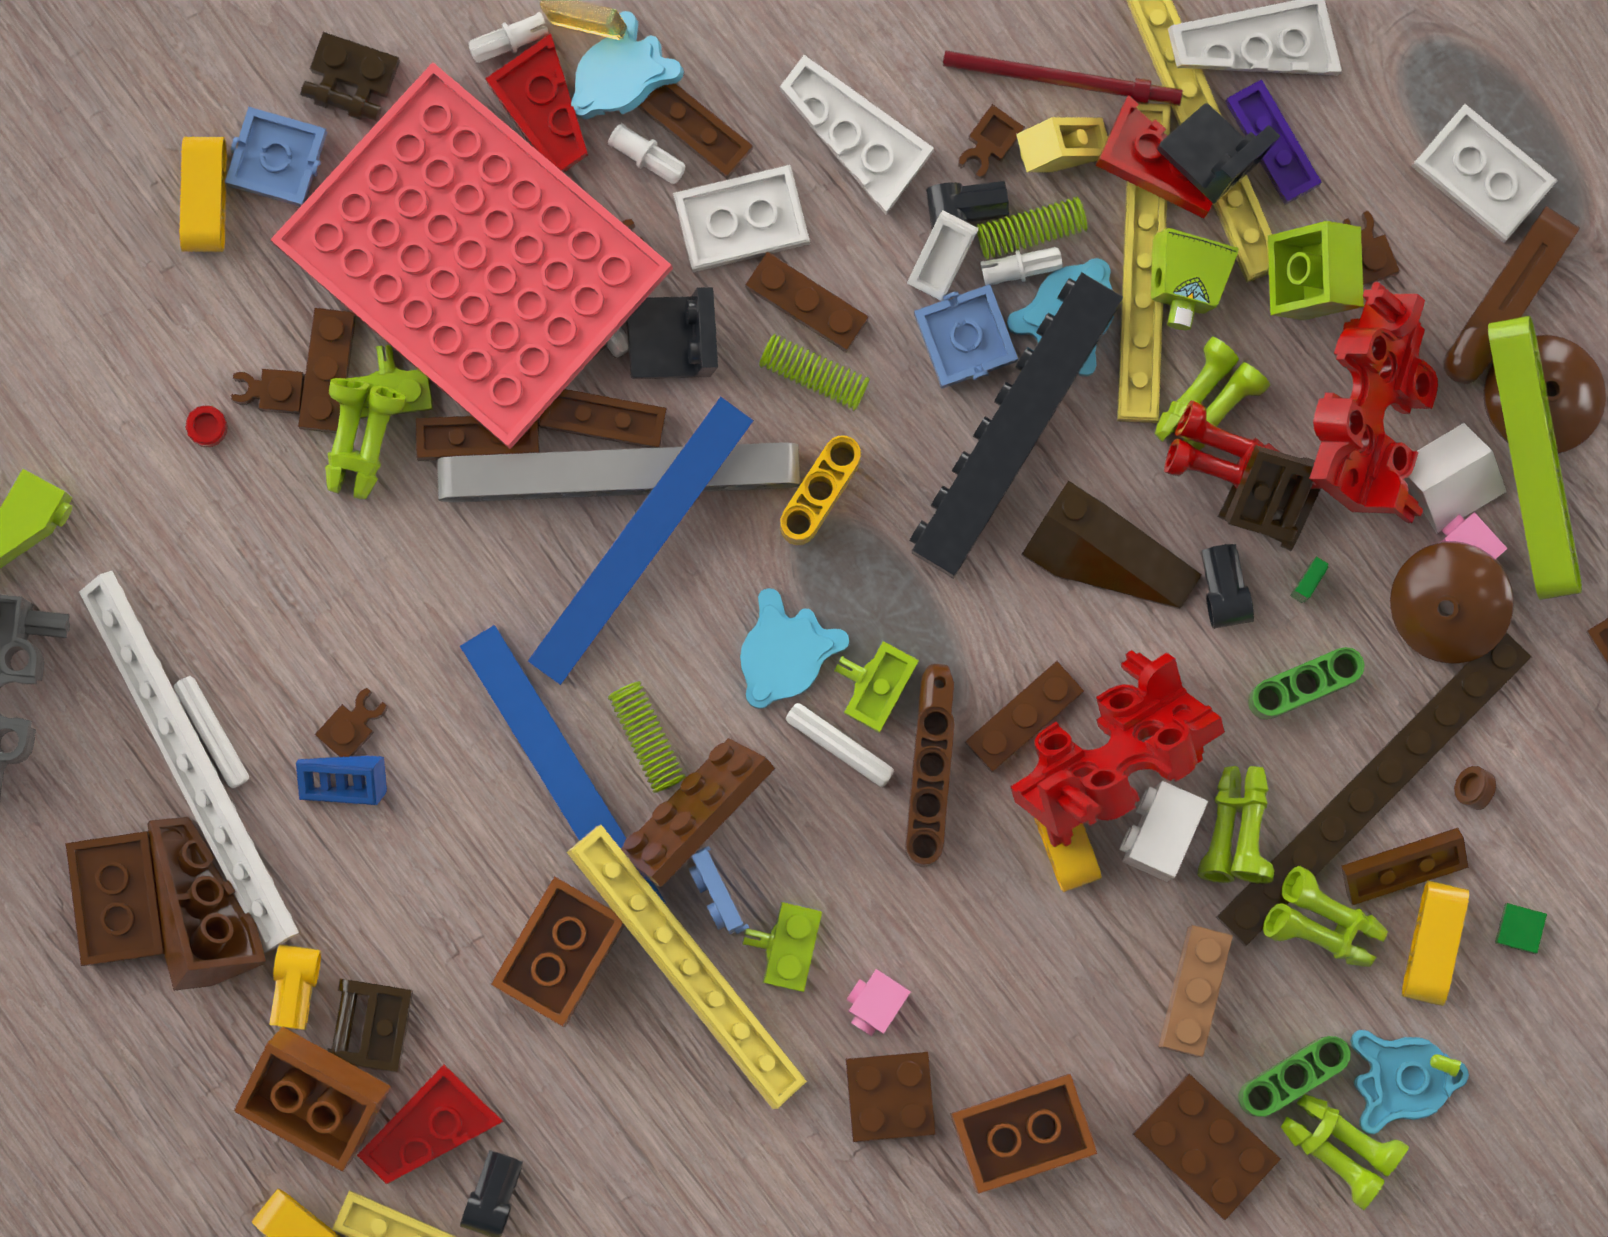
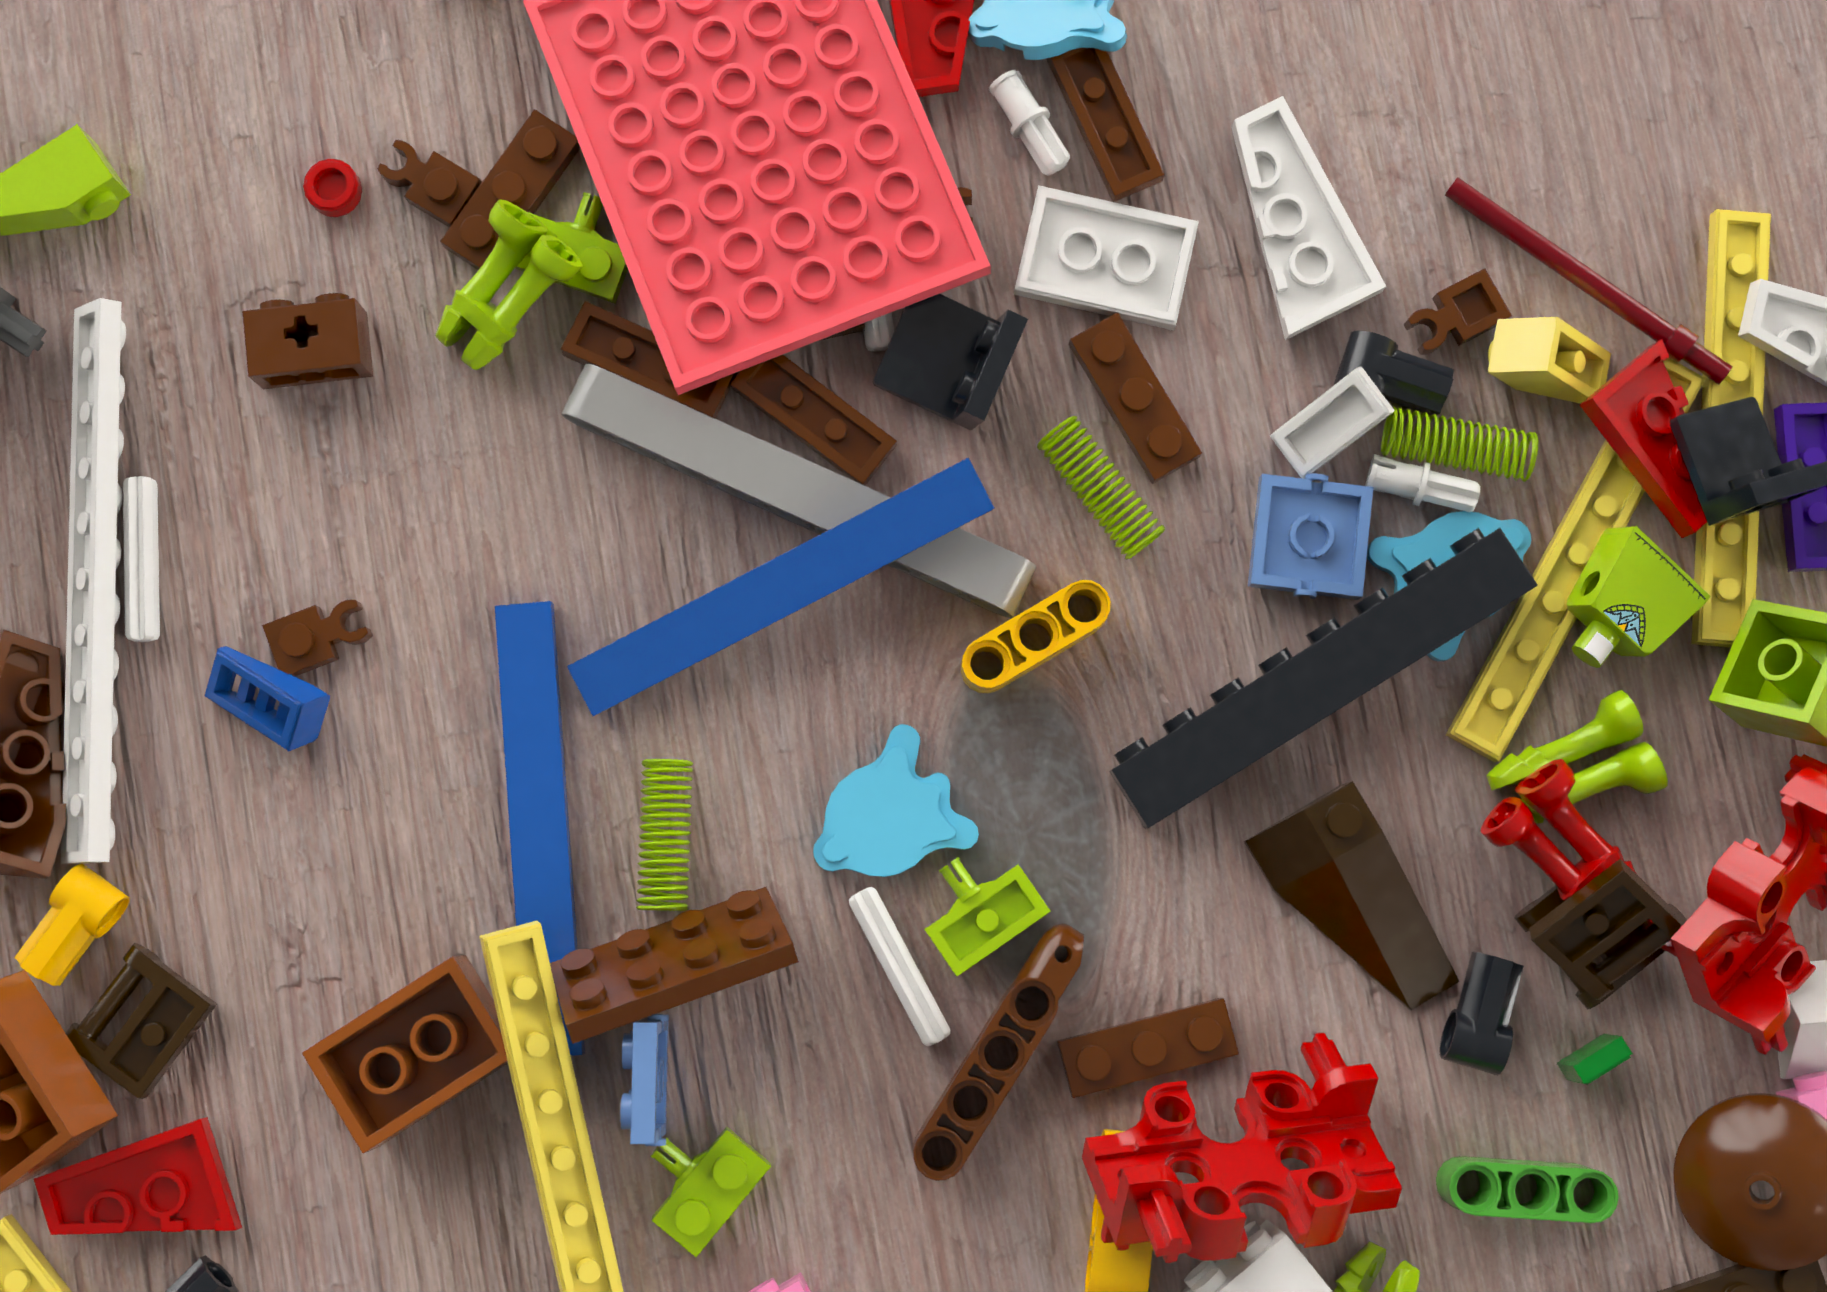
camera: 25 degrees right, 0 degrees up
none -> reddish brown brick [242,293,373,390]

